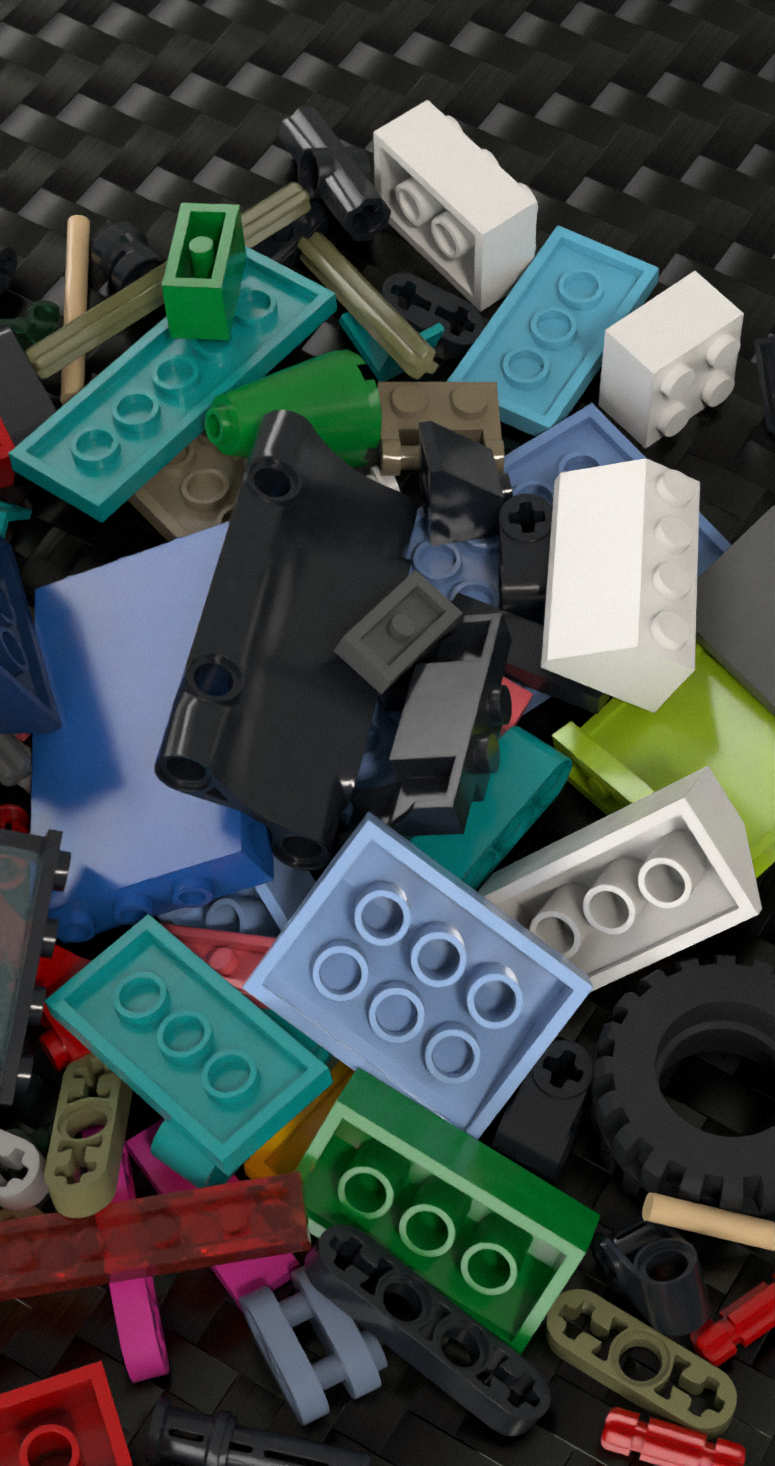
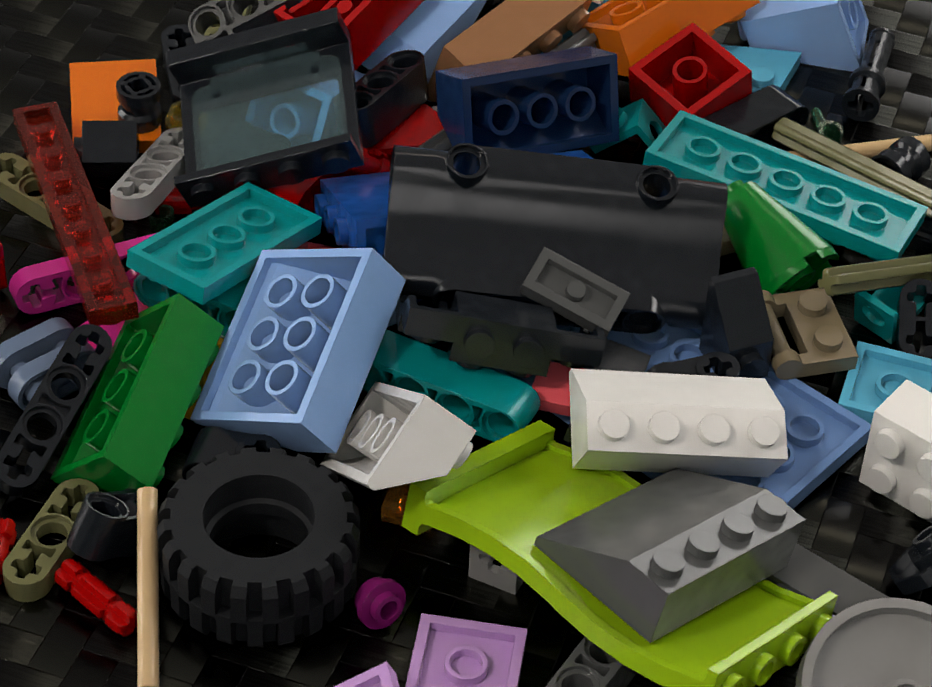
camera: 75 degrees right, 15 degrees down
olive beam [44,1052,133,1218] -> none
green brick [162,203,247,340] -> none

